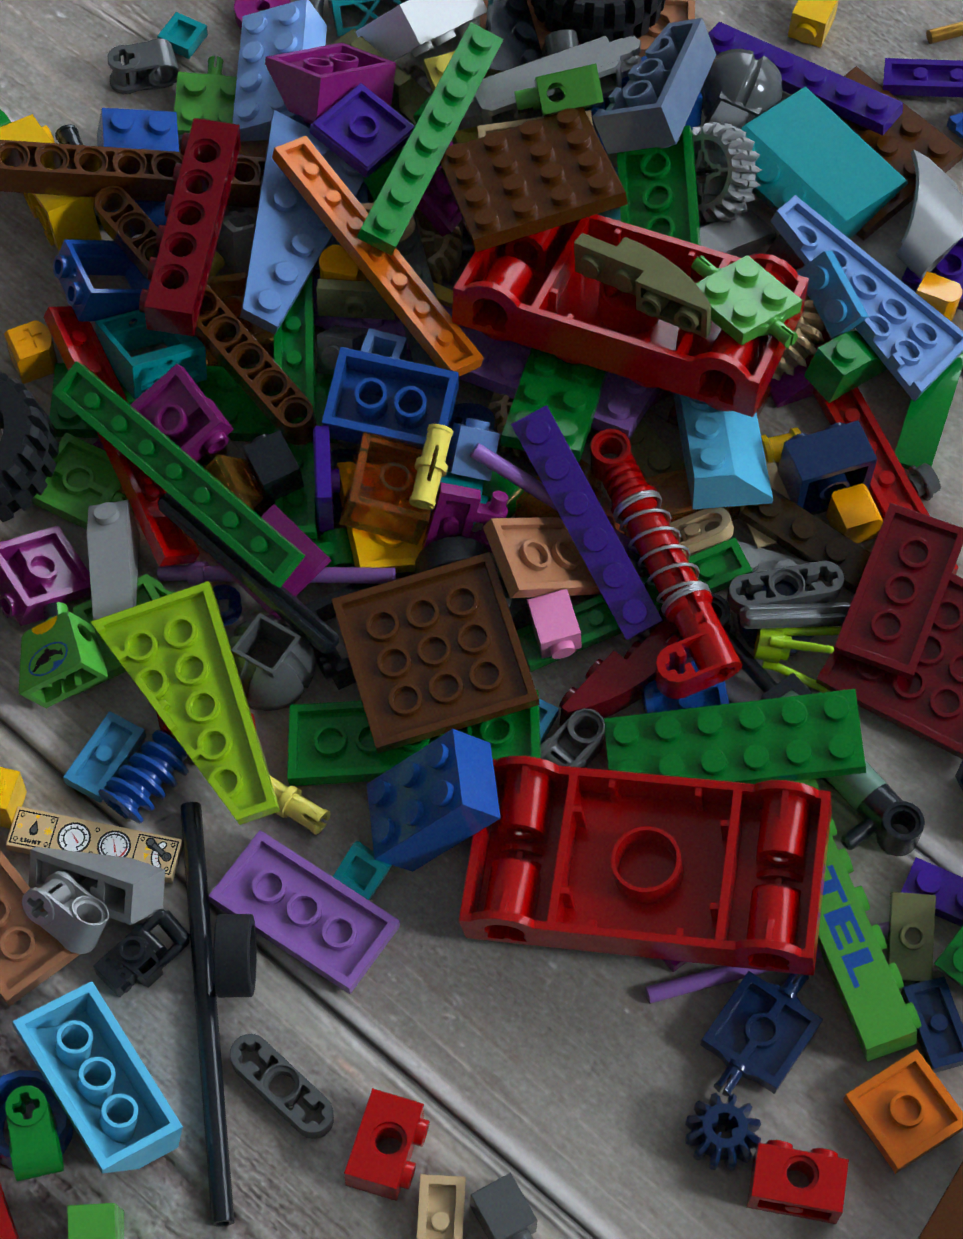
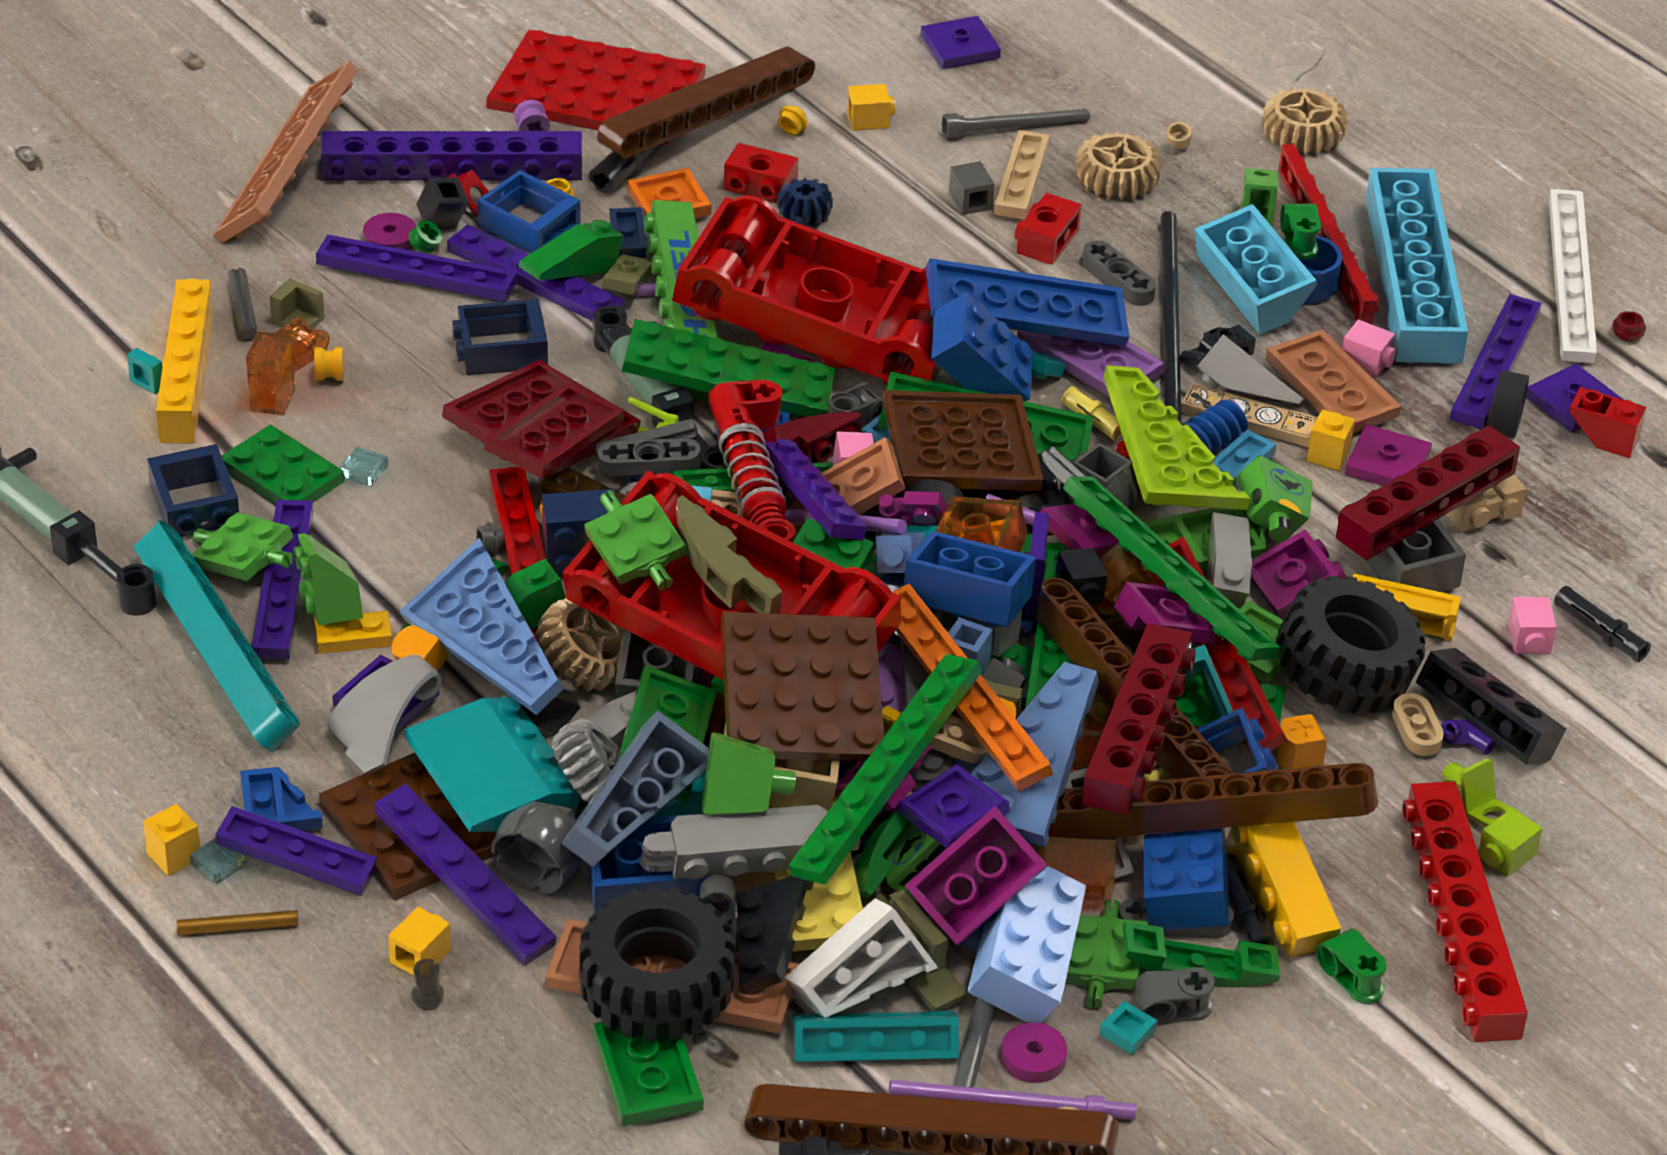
camera: 170 degrees left, 20 degrees down
light grey piece [22,871,109,954] -> none
black tyre [213,914,257,998] -> none
light yellow pin [409,424,454,510] -> none
dark azure plate [797,251,869,338] -> none
none -> blue plate [926,258,1130,346]
none -> green slope [1123,921,1281,987]

